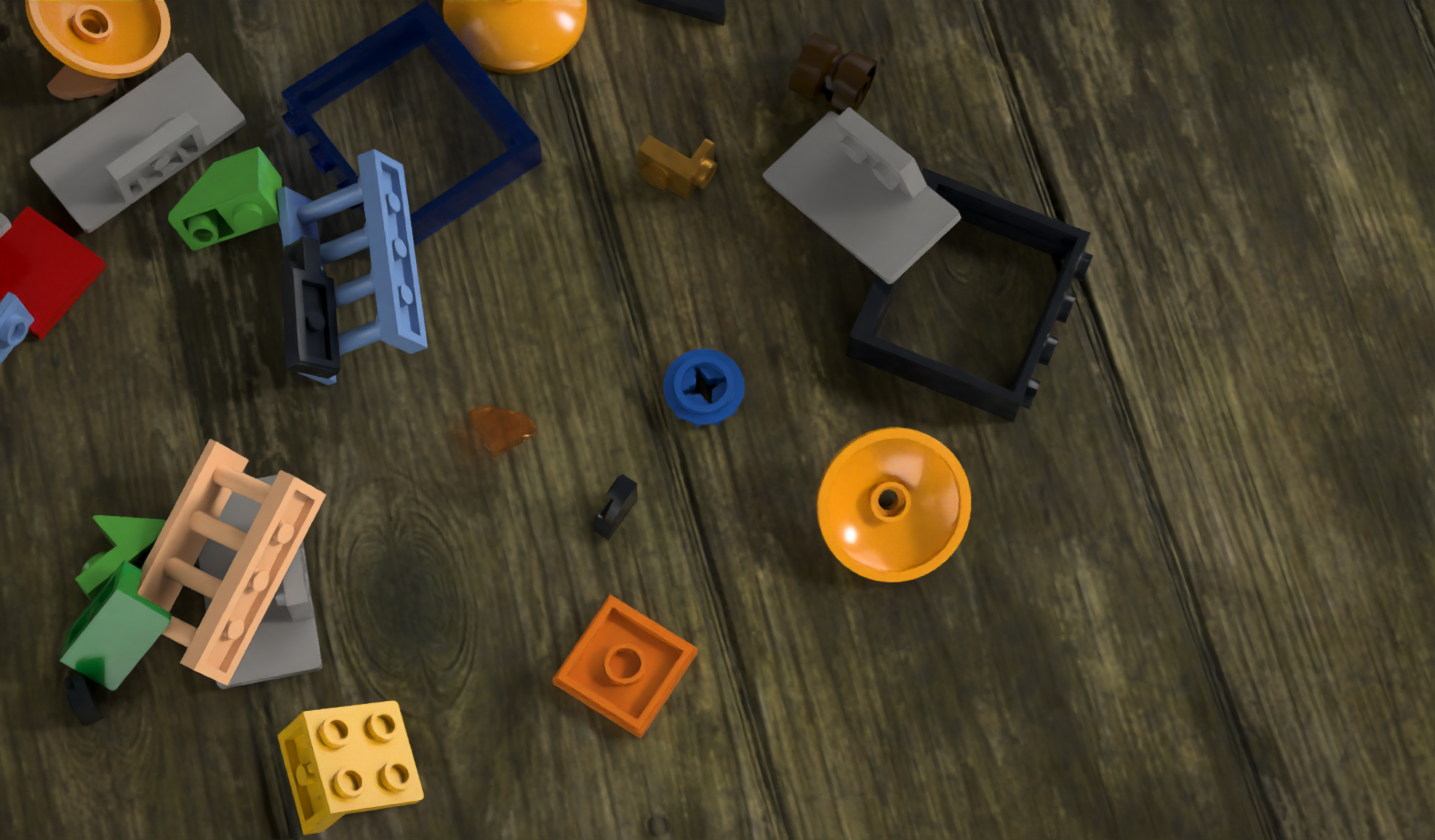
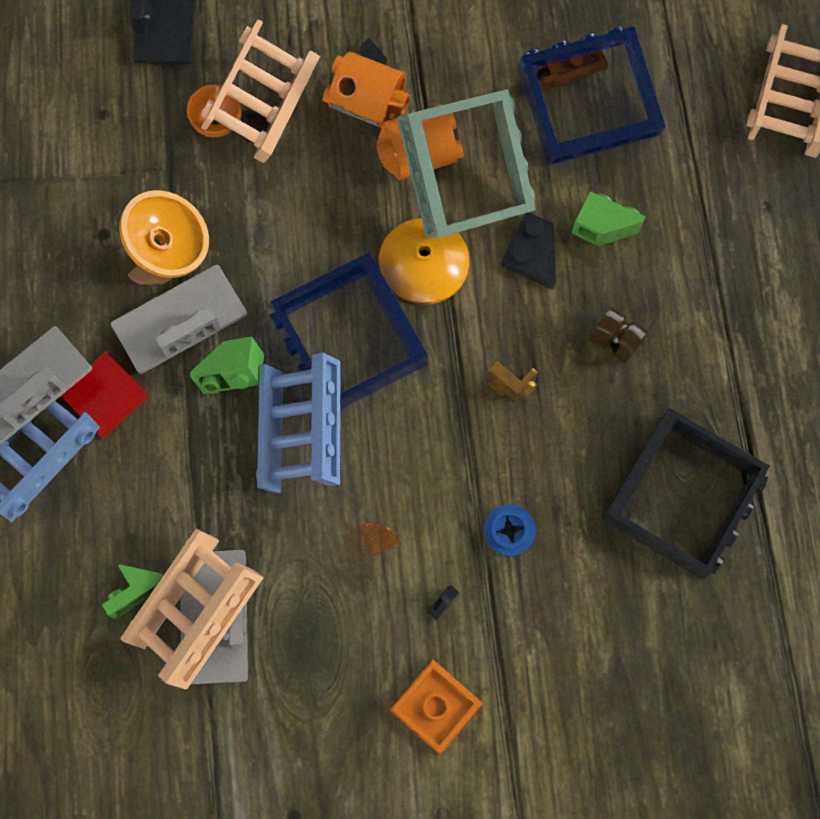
camera: 10 degrees right, 5 degrees up
green panel [59,560,171,690] -> none
black tile [63,672,104,726] -> none
yellow bracket [277,701,424,835] -> none
black hinge [281,236,341,379] -> none
light grey bracket [763,107,961,284] -> none
light orange dish [816,427,971,582] -> none

